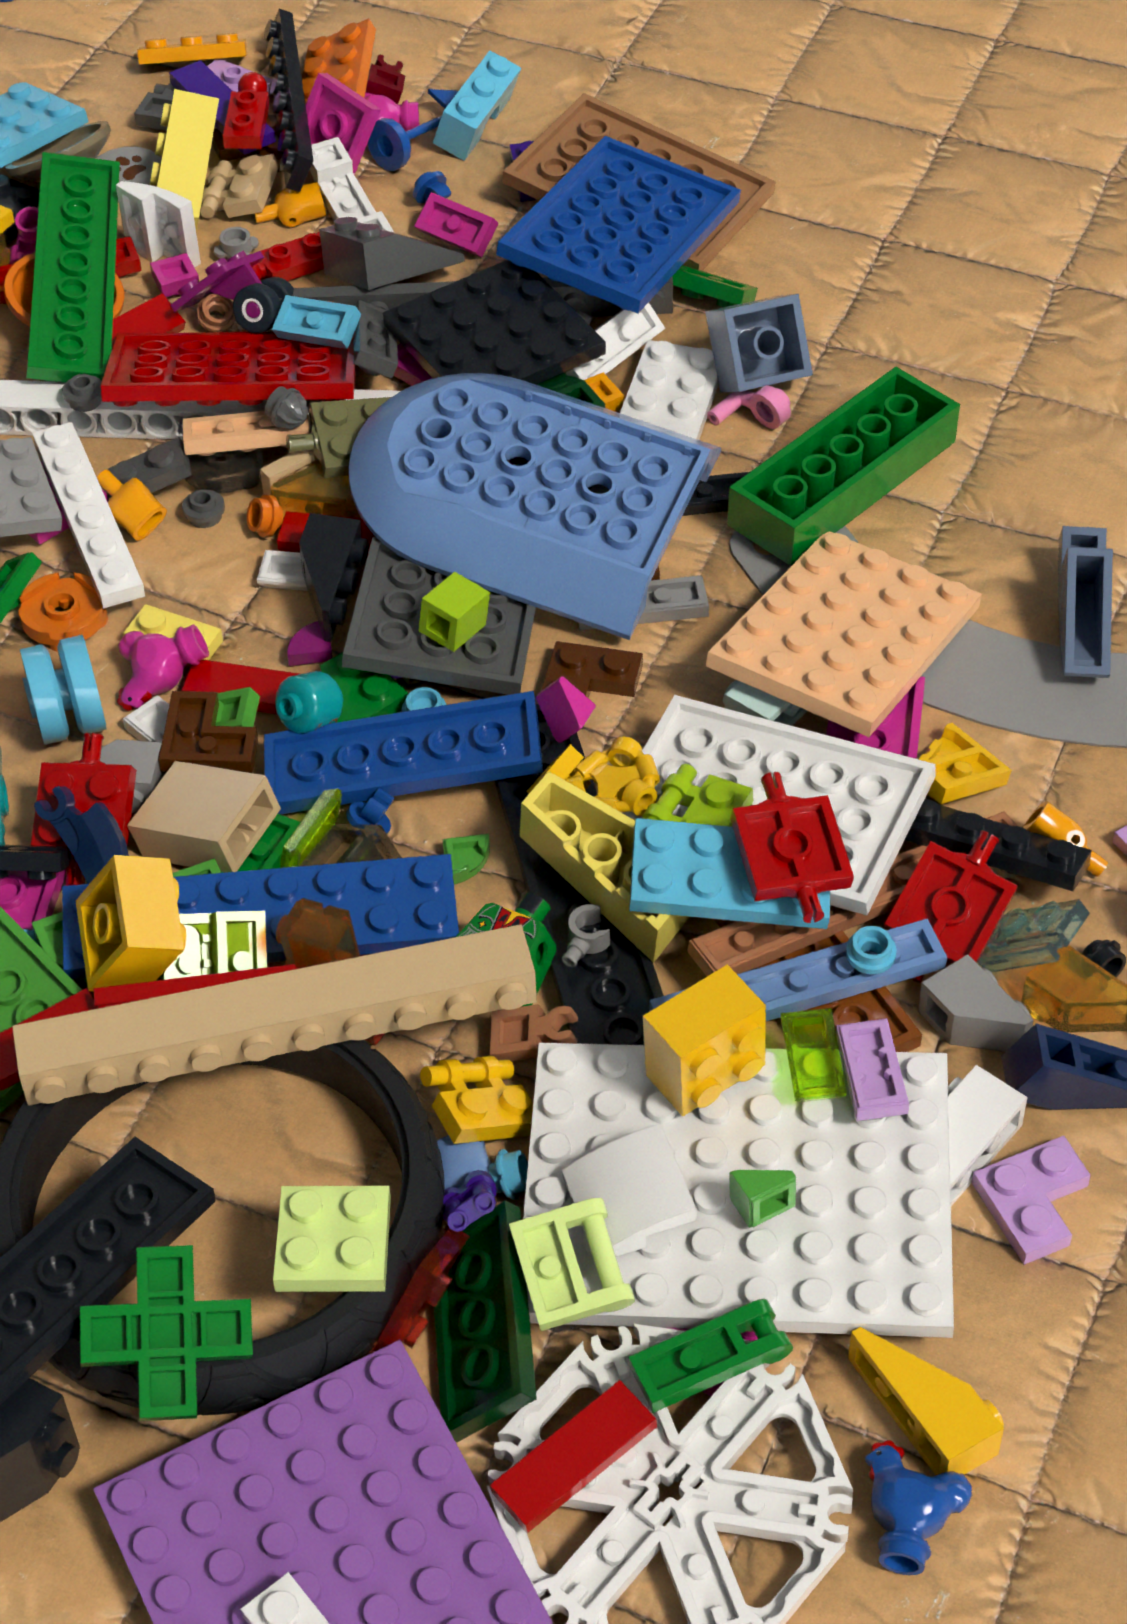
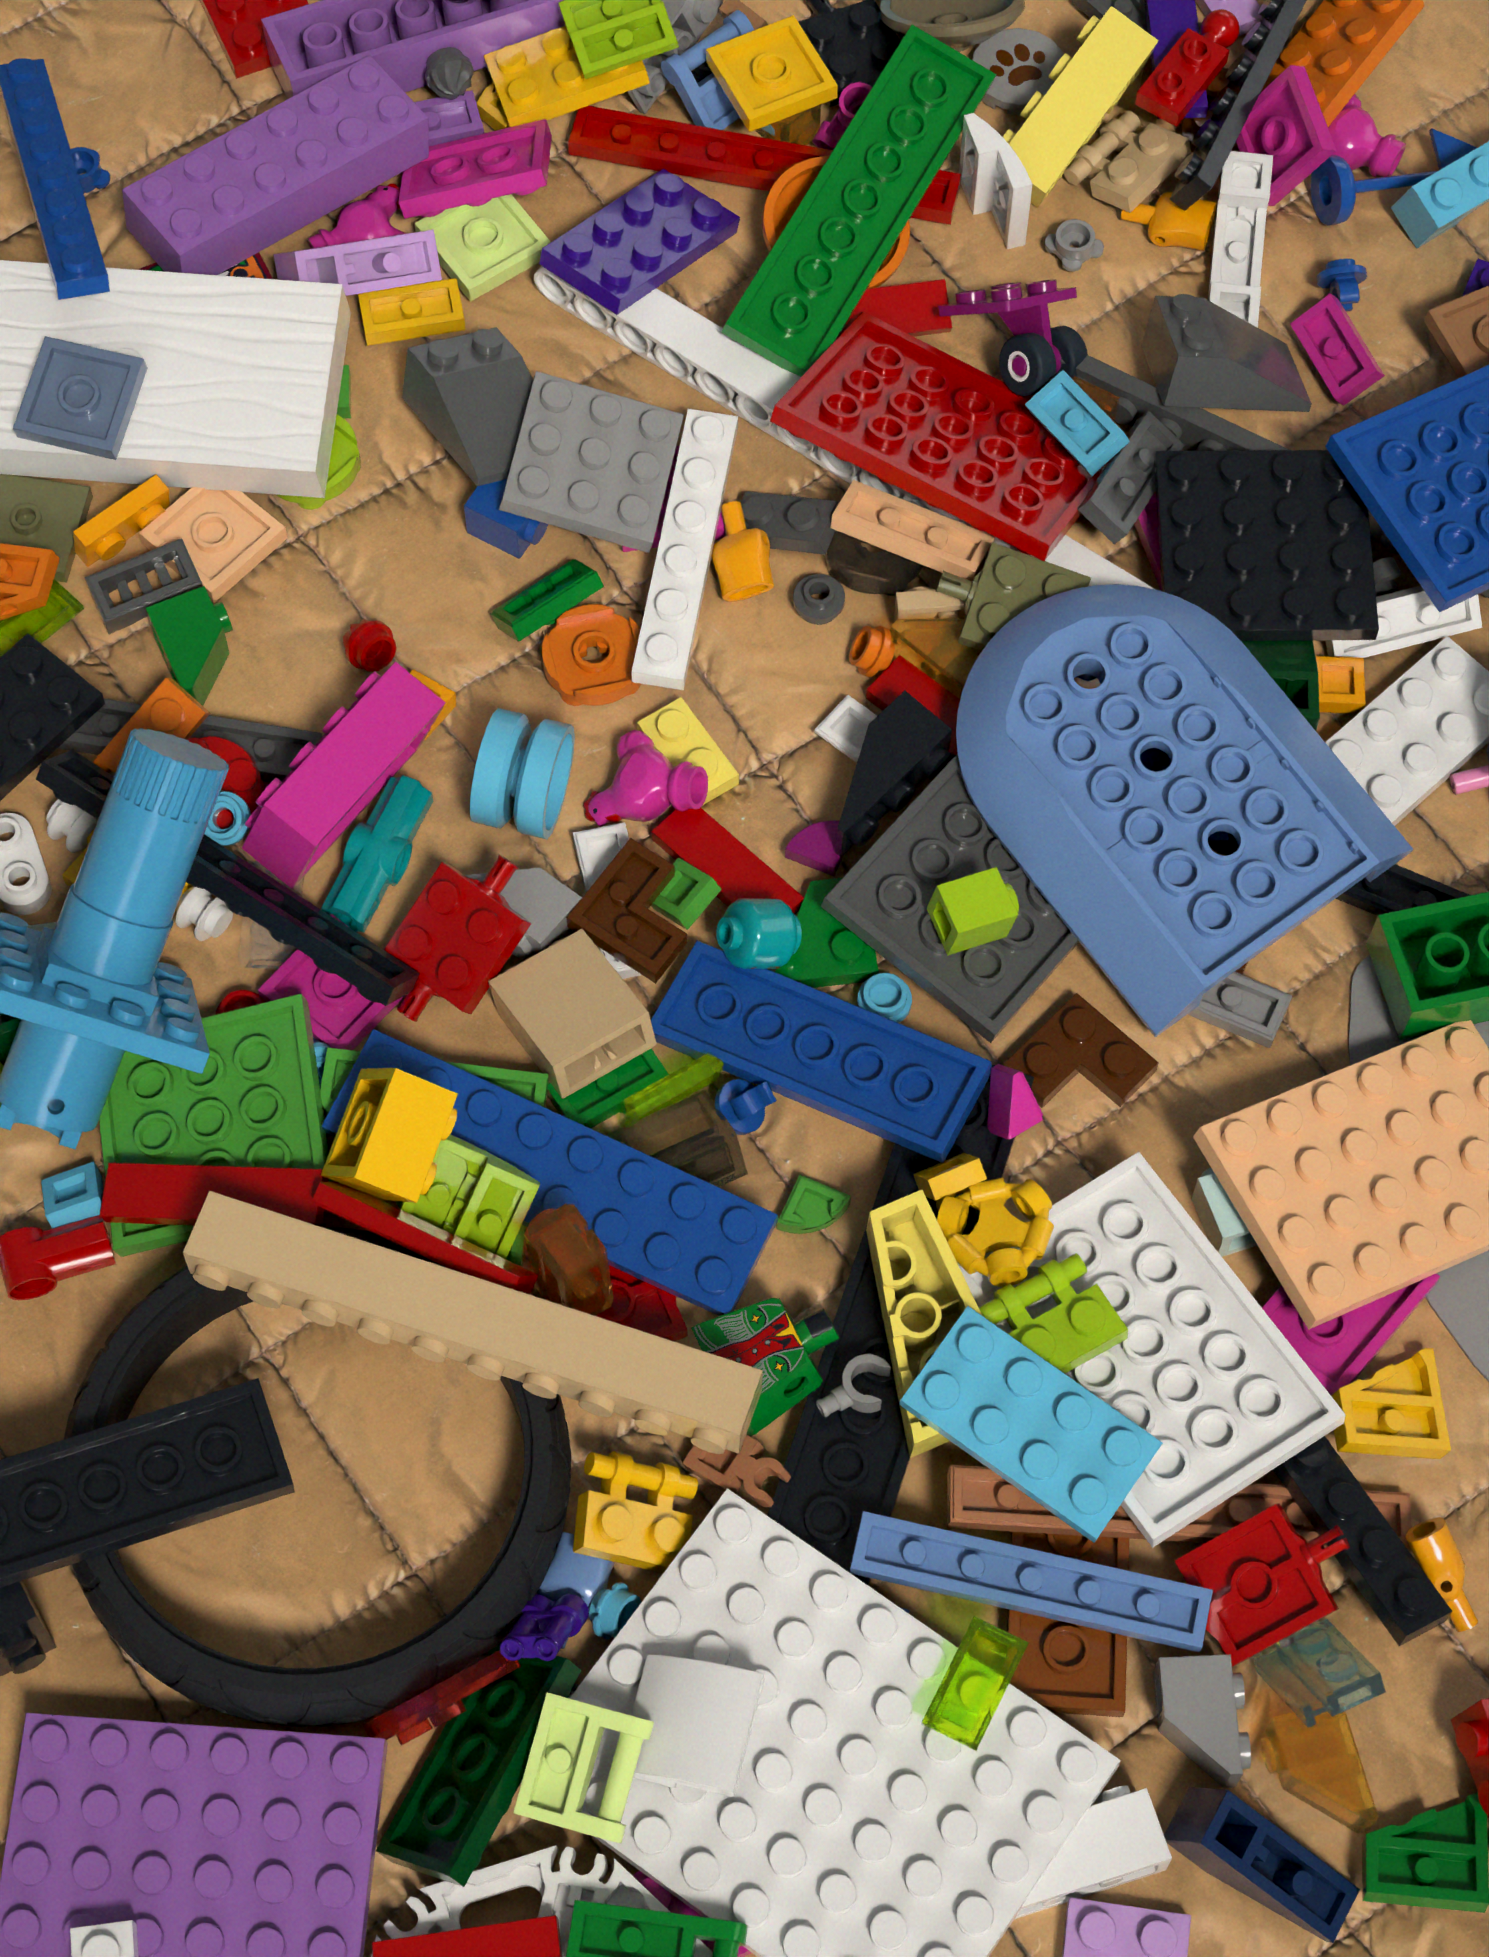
camera: 30 degrees right, 15 degrees up
dark blue piece [34,786,129,884] -> none
dark grey plate [62,374,102,412] -> none
green plate [80,1245,253,1421] -> none
dark pink plate [150,253,199,297] -> none
nougat plate [197,294,236,332] -> none
red plate [252,232,324,281] -> none
dark grey plate [265,386,308,429] -> none
yellowish green plate [273,1186,391,1292] -> none
dark red plate [366,54,406,104] -> none
yellow brick [643,964,766,1117] -> none
bright green slope [729,1170,796,1228] -> none
red plate [730,772,854,923] -> none
lavender plate [836,1018,909,1121] -> none
medium azure plate [846,926,897,974] -> none
black plate [1080,940,1126,985] -> none

